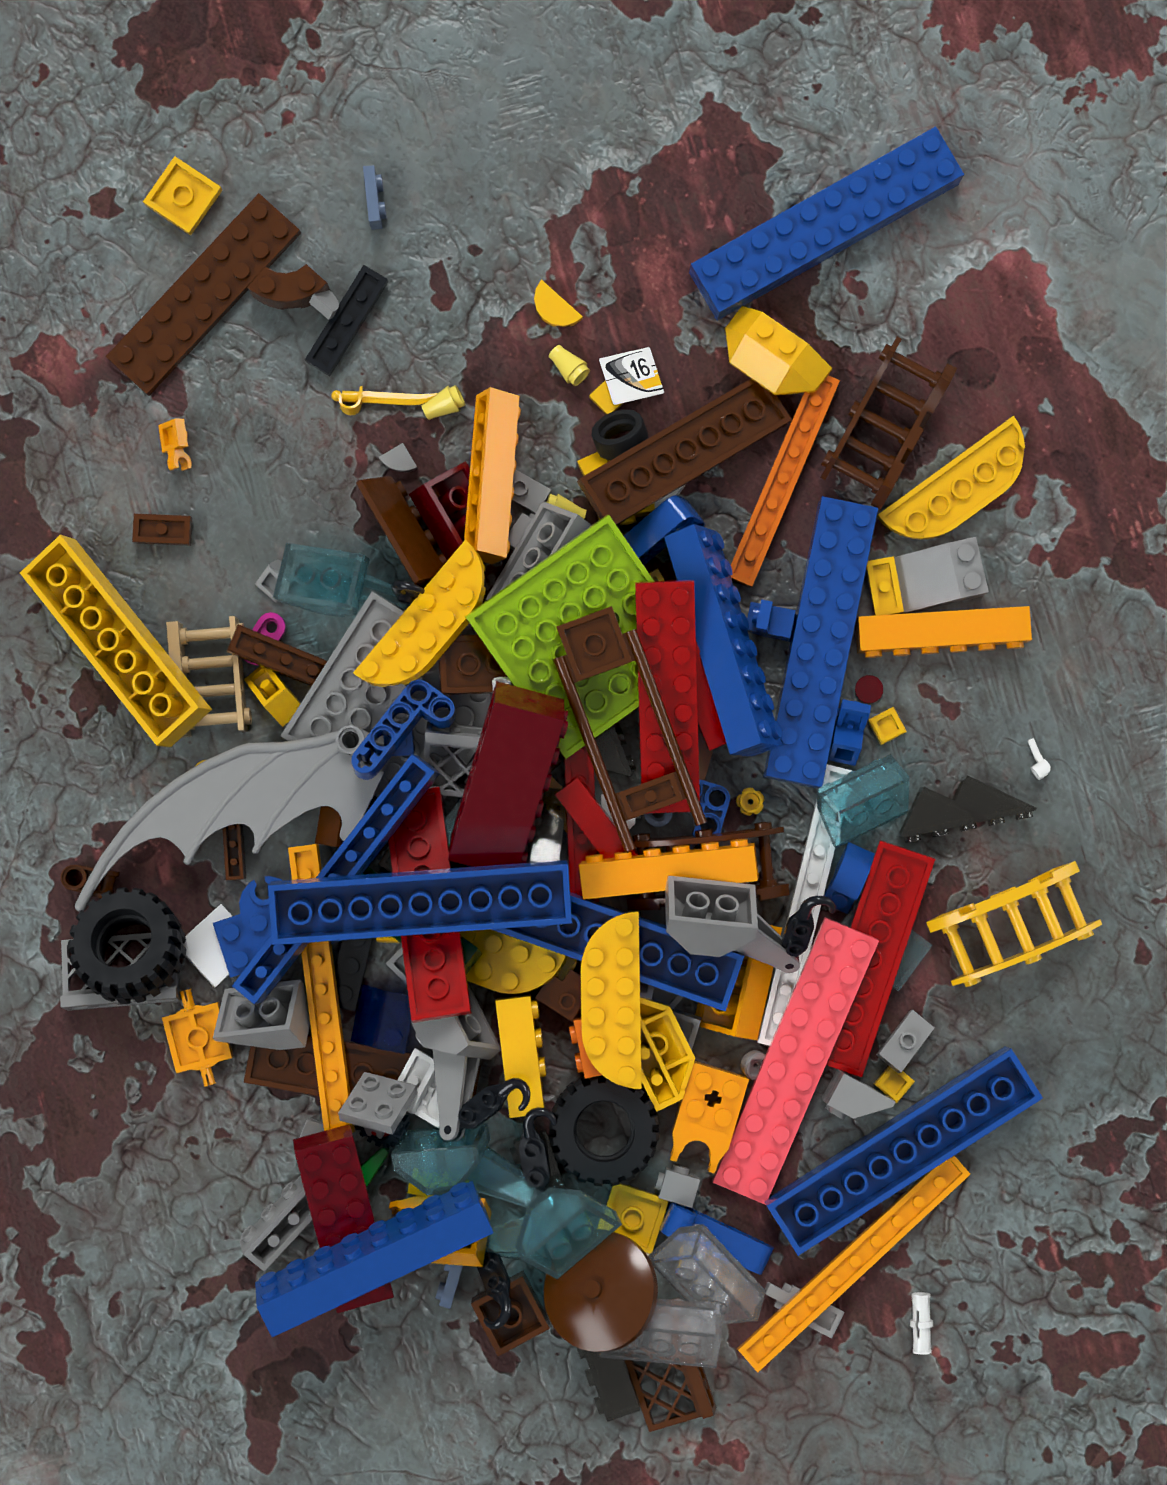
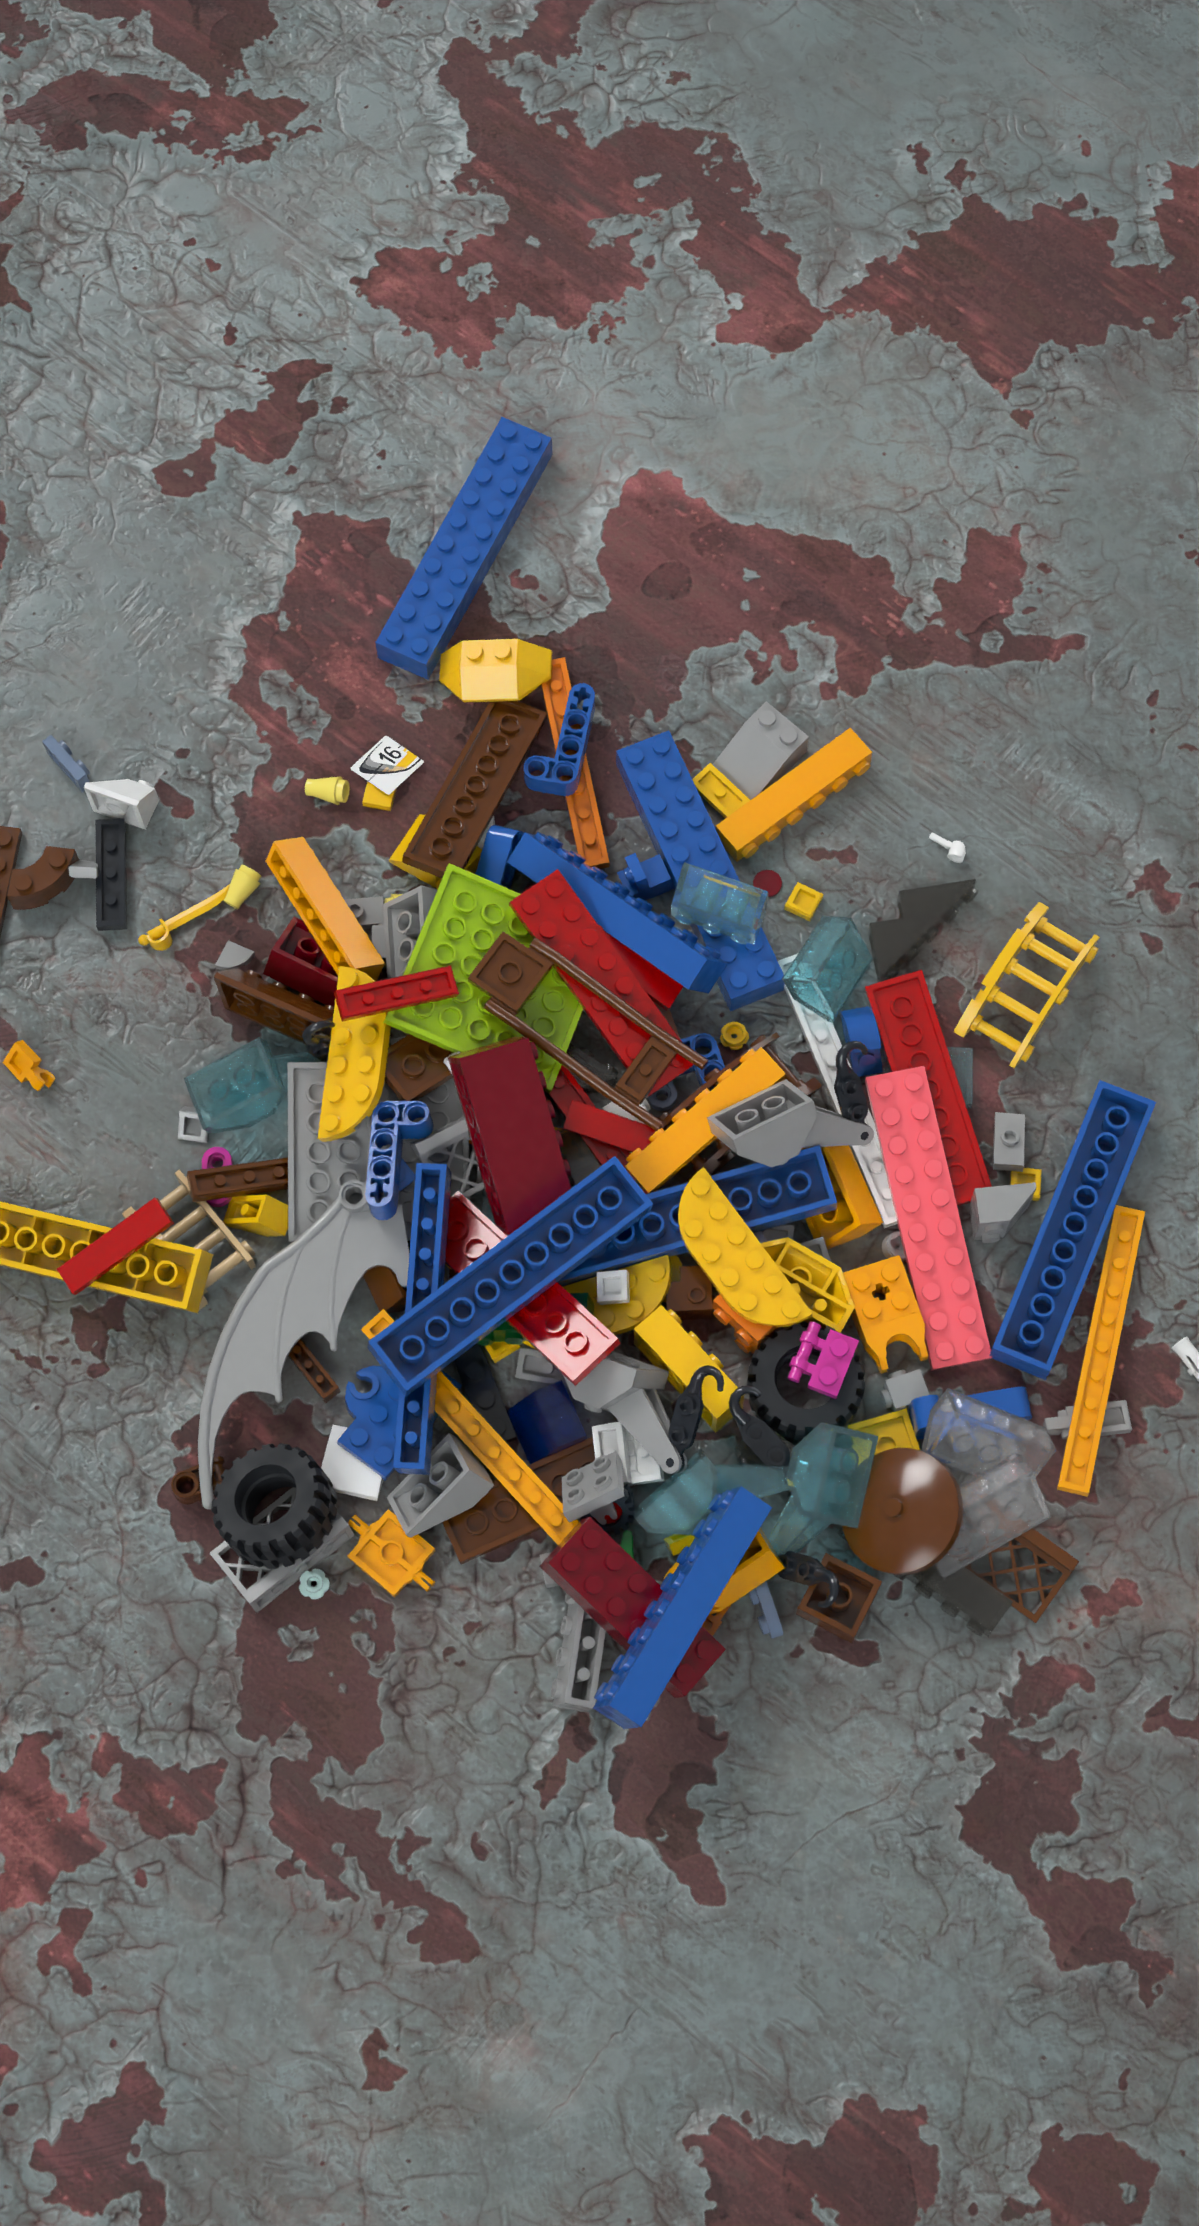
camera: 30 degrees left, 15 degrees down
reddish brown plate [132,513,192,546] -> none
yellow tile [534,279,583,327] -> none
black tyre [591,410,648,460] -> none
reddish brown fence [820,336,957,510] -> none
blue brick [828,699,871,766] -> none
yellow plate [877,416,1025,539] -> none
none -> red tile [57,1197,174,1295]
none -> white slope [84,779,159,830]
none -> light aqua plate [299,1569,330,1599]
none -> red tile [334,965,459,1022]
none -> blue beam [524,683,595,796]
none -> white plate [597,1270,630,1305]
none -> clear light blue slope [671,862,768,945]
none -> dark pink plate [787,1321,859,1399]

